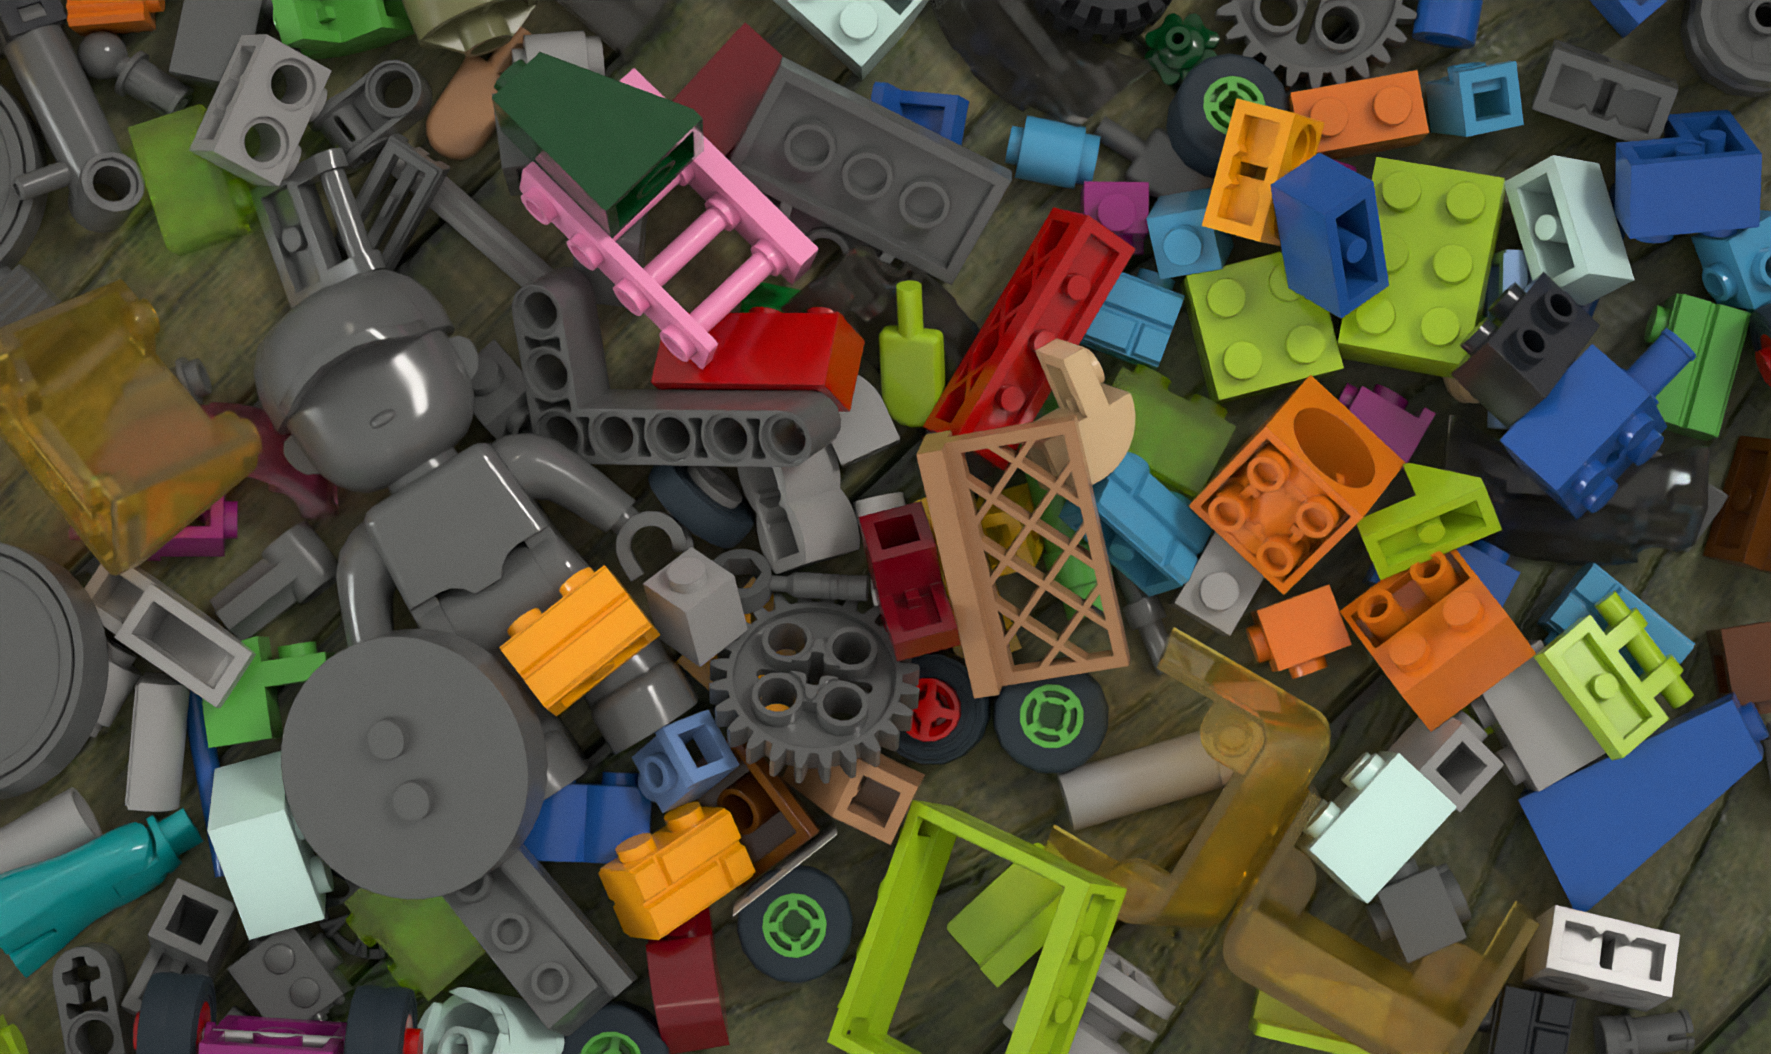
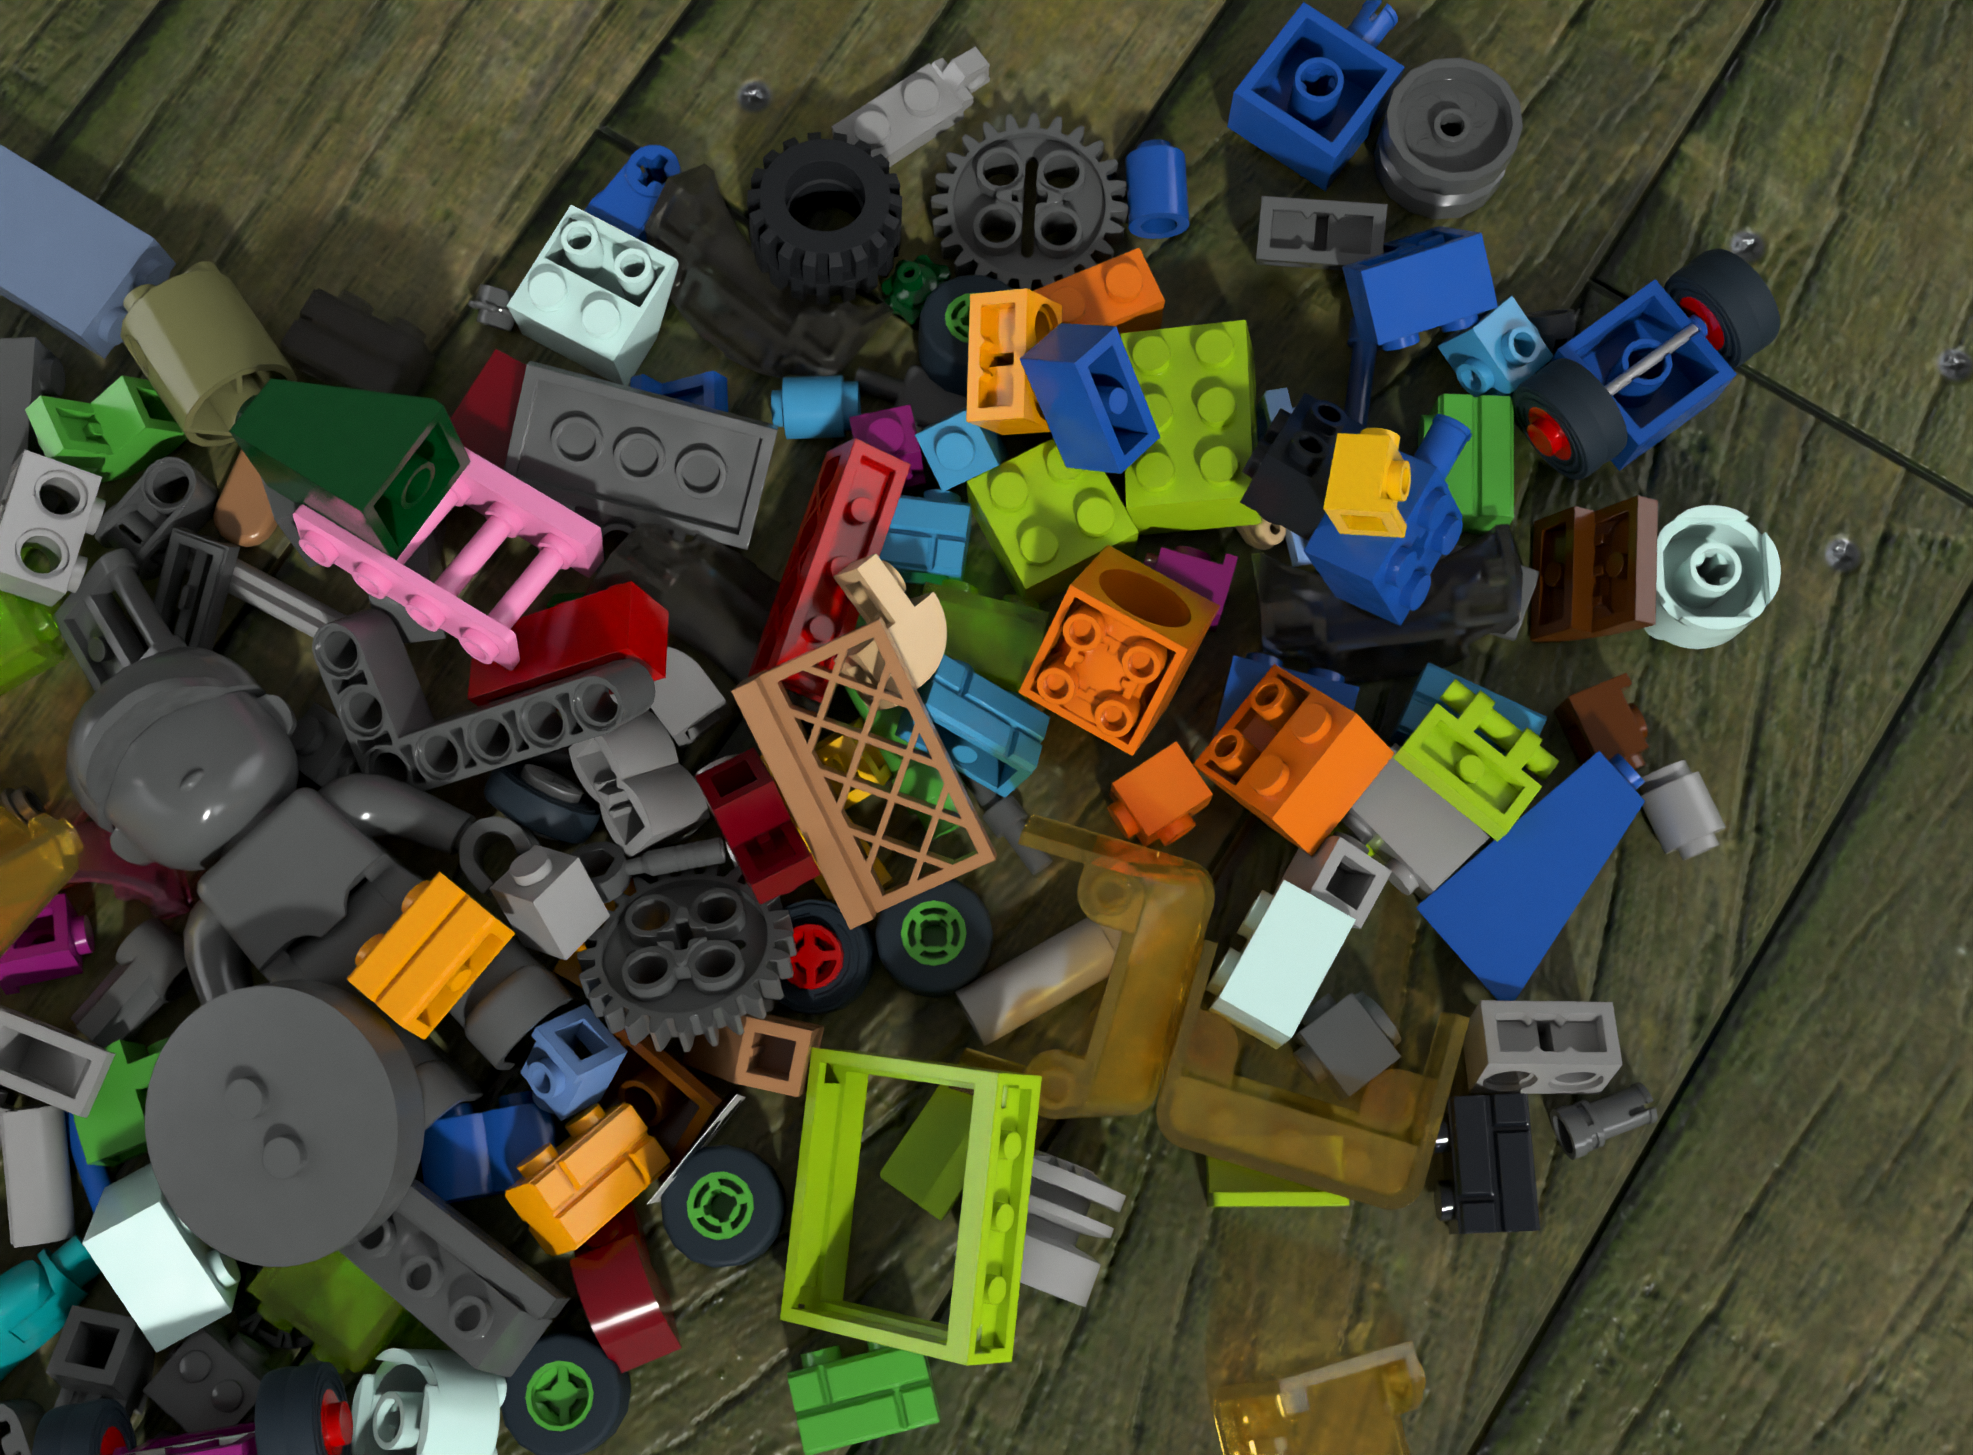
camera: 15 degrees left, 10 degrees down
lime piece [879,280,946,428] -> none
light grey brick [1168,529,1264,636] -> none
lime slope [1356,463,1502,580] -> none
dark azure brick [1425,61,1524,137] -> none
light aqua brick [1505,155,1635,306] -> none
none -> yellow brick [1323,428,1411,538]

